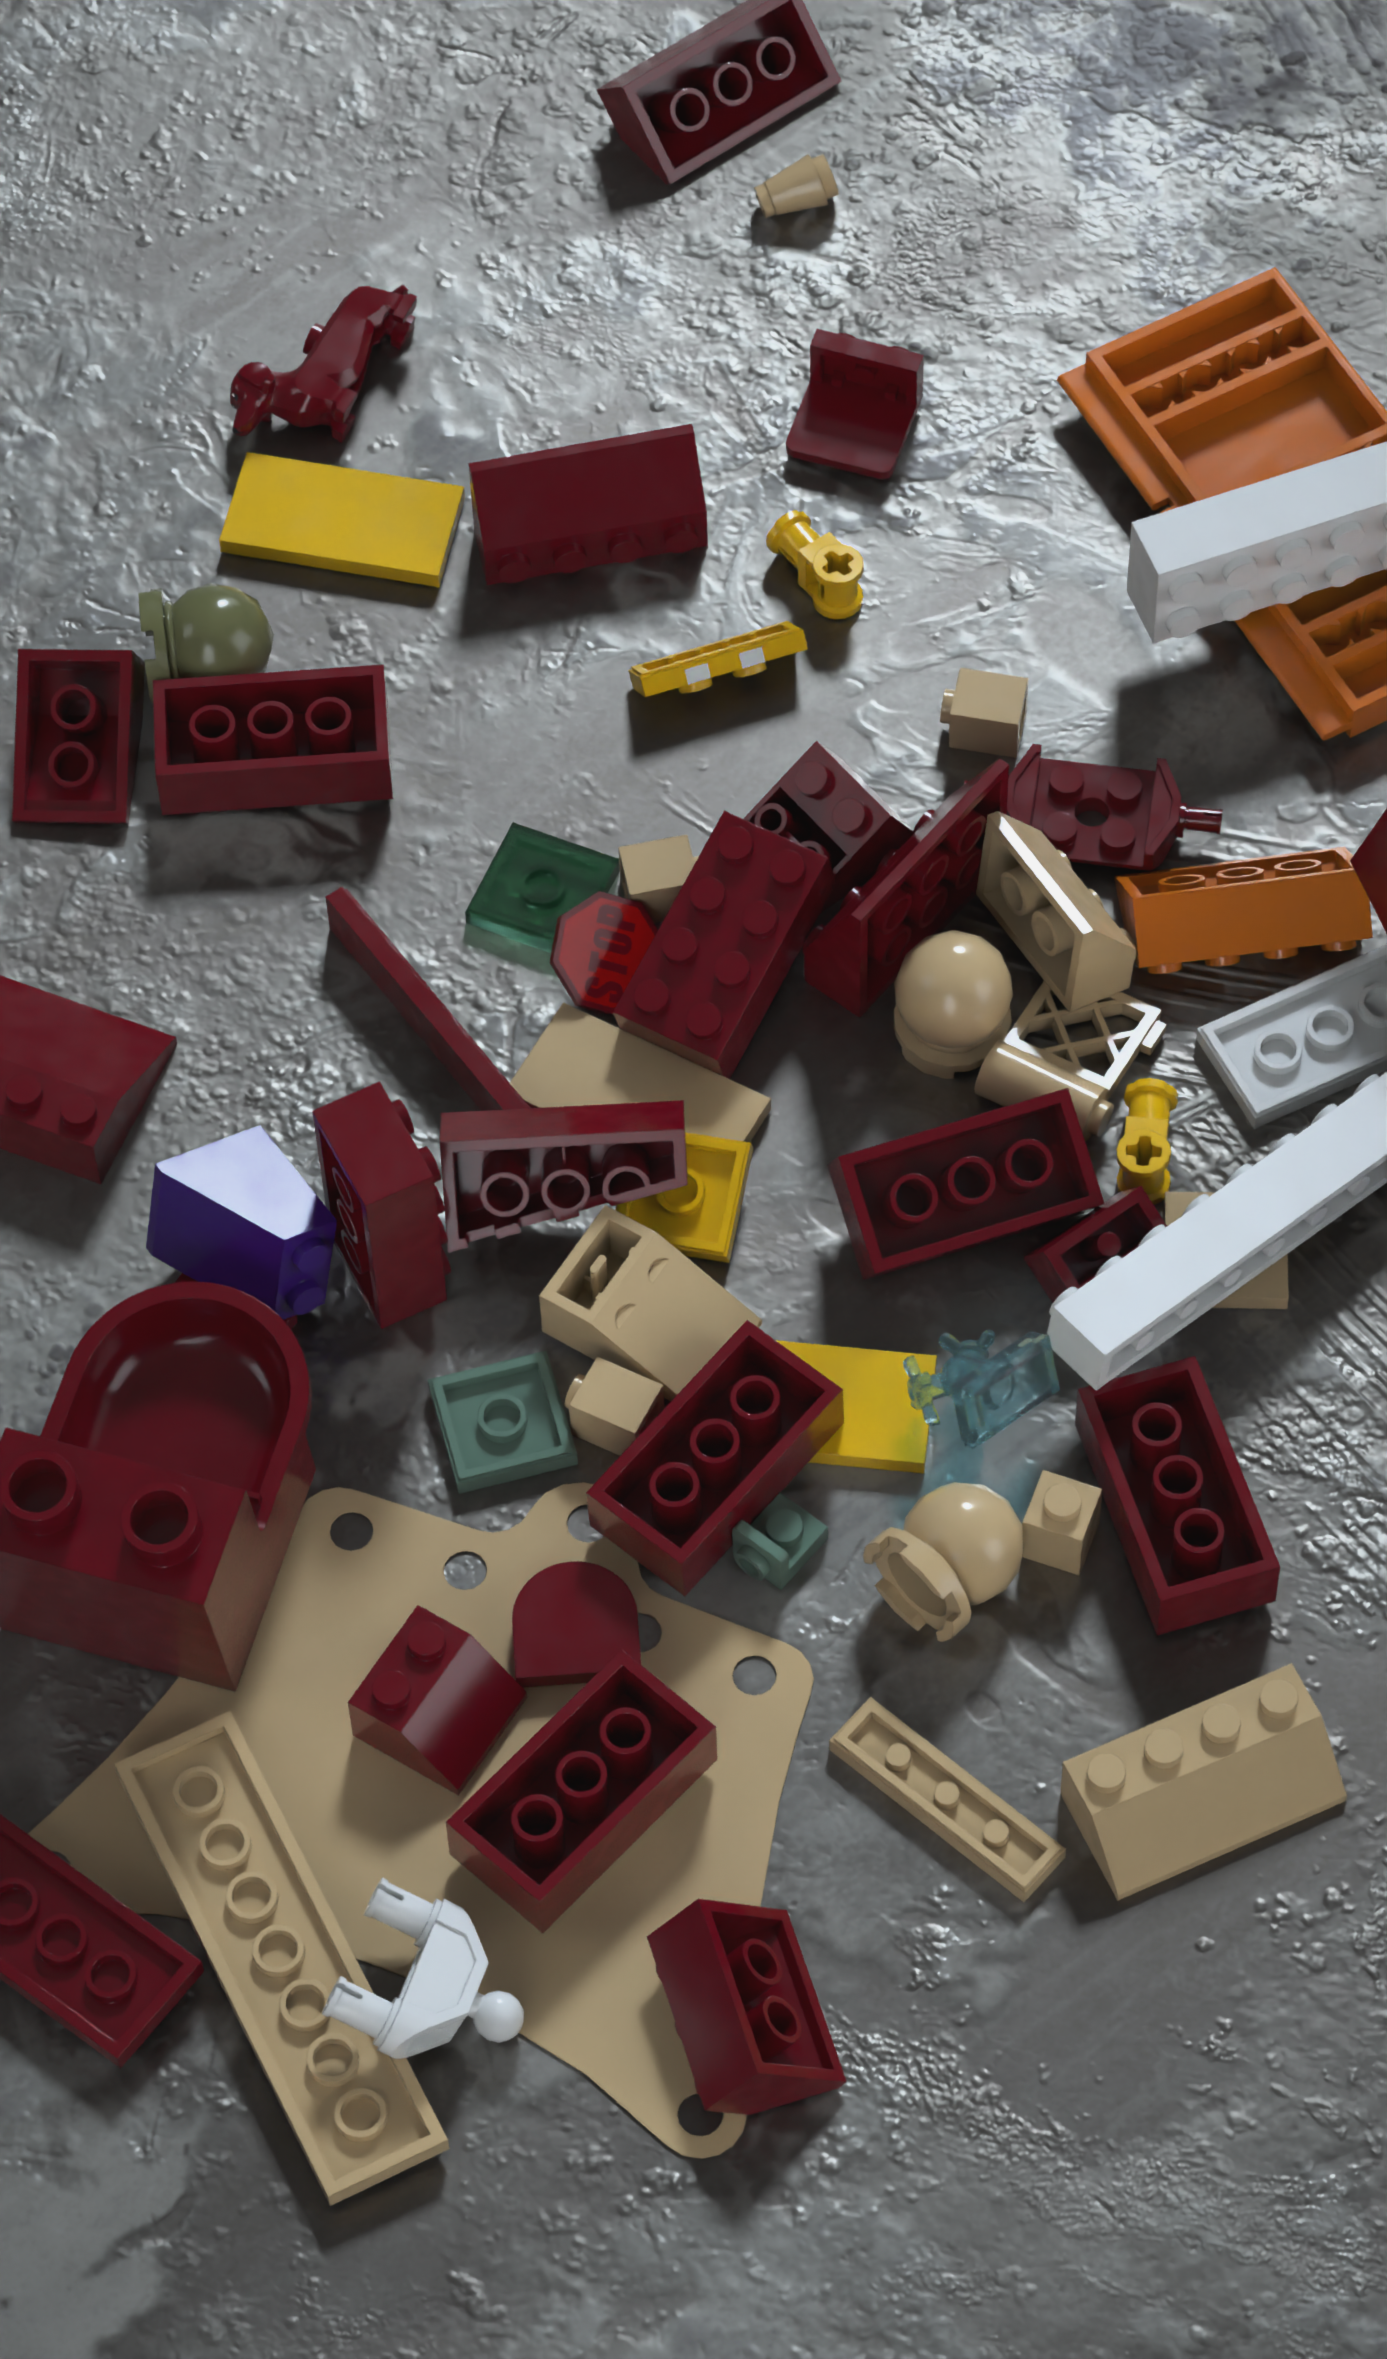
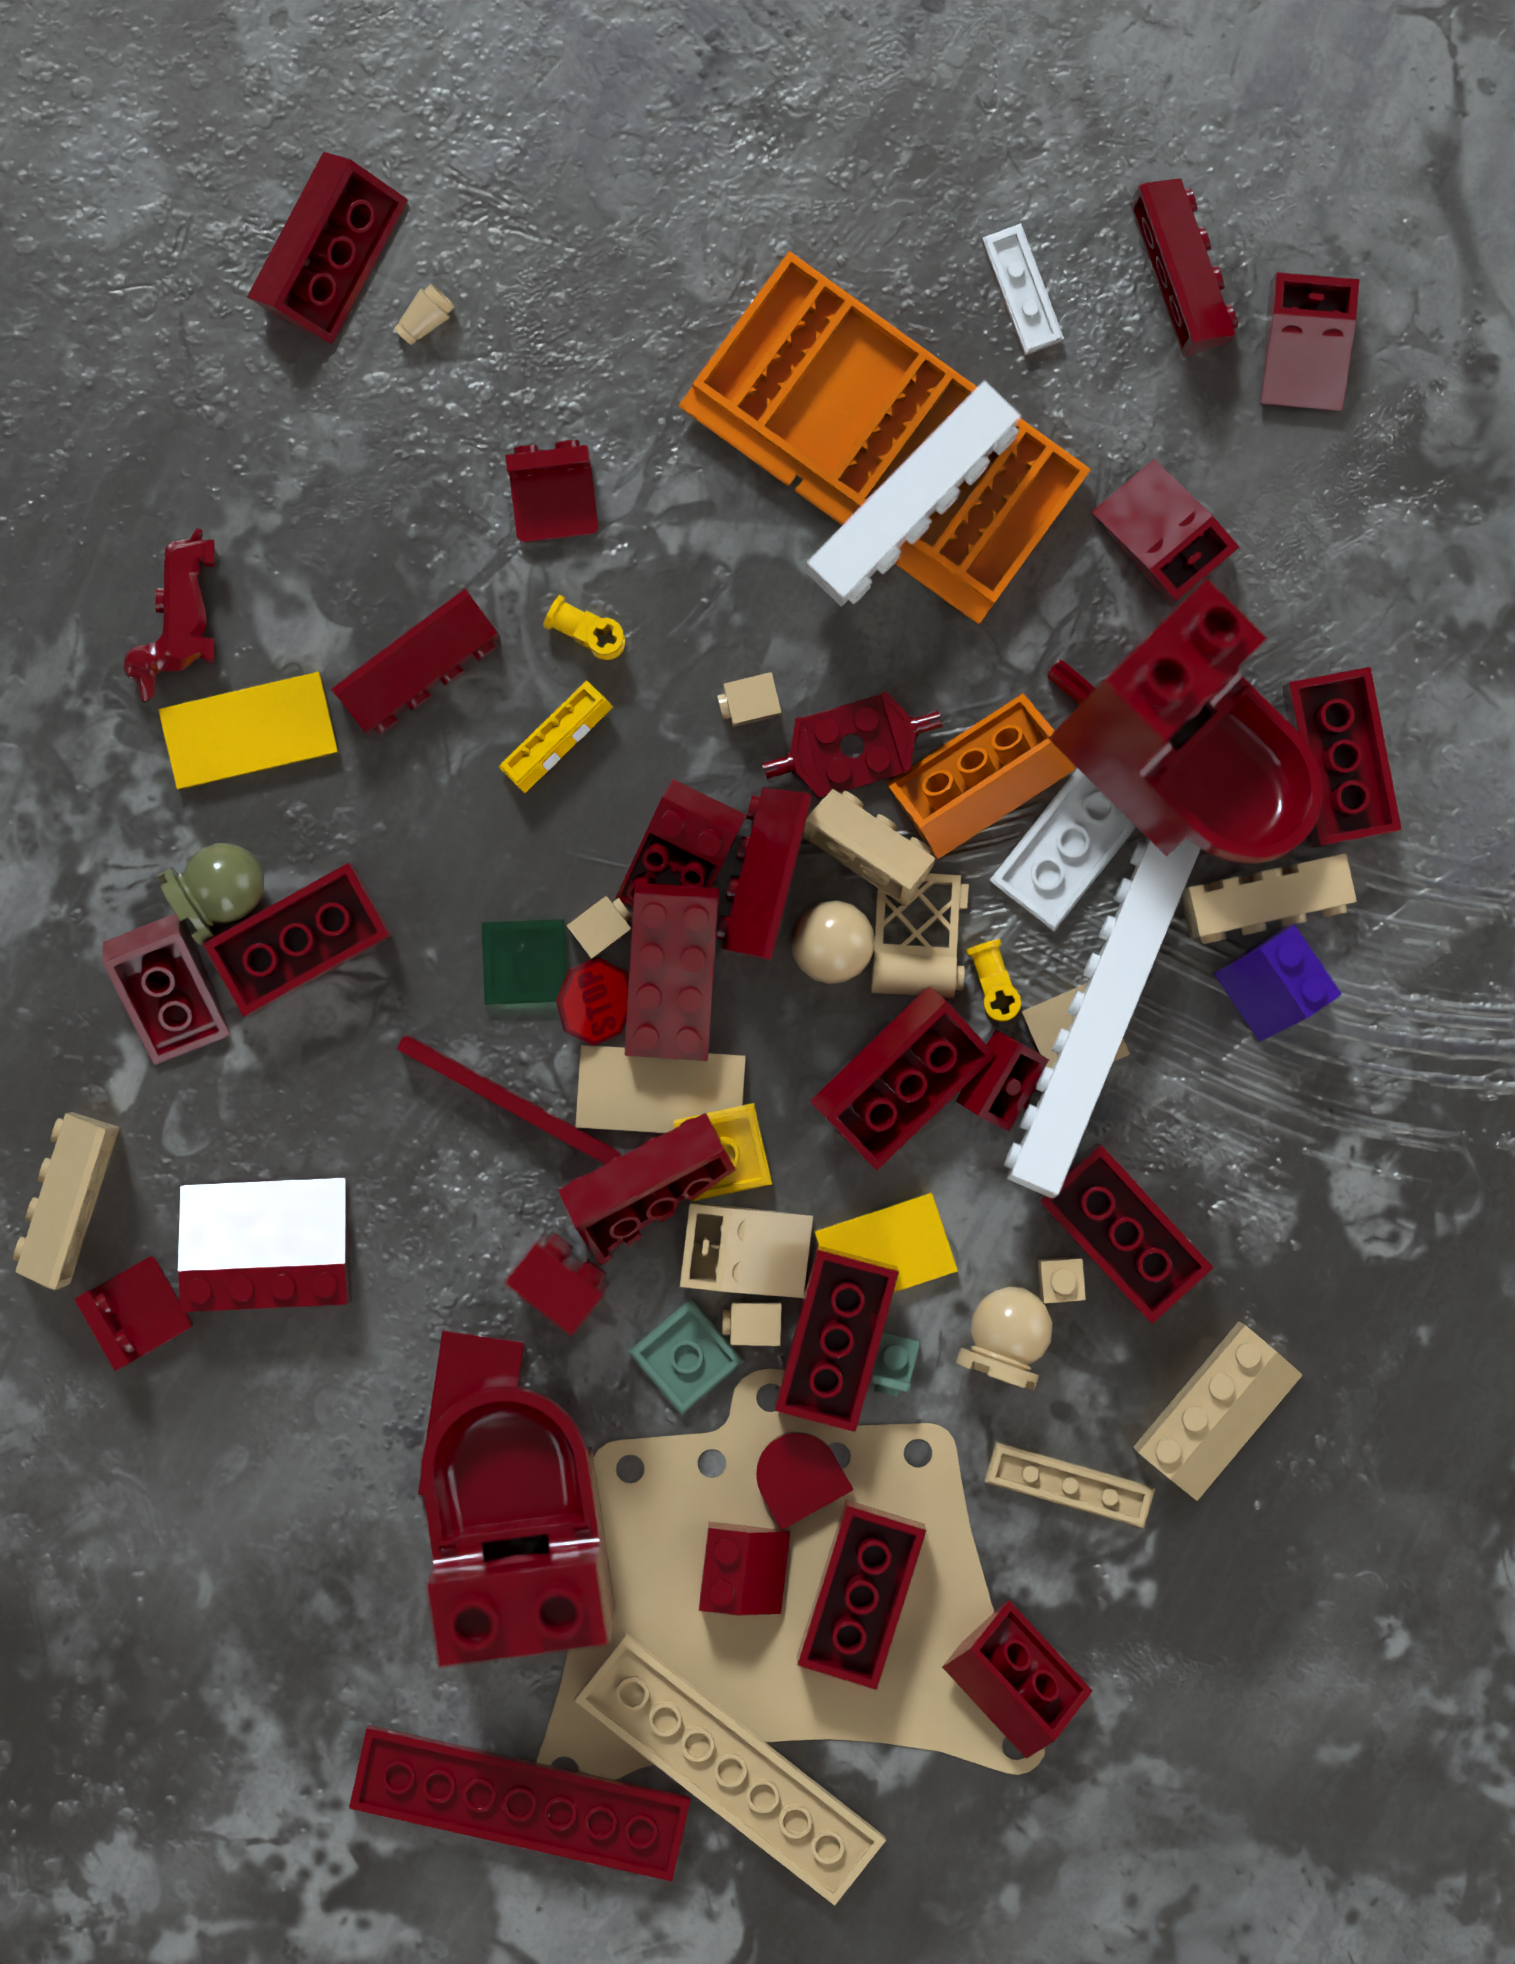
camera: 30 degrees left, 30 degrees up
dark purple slope [146,1125,337,1320] -> none
white connector [322,1878,524,2059] -> none
clear light blue piece [903,1329,1060,1449] -> none

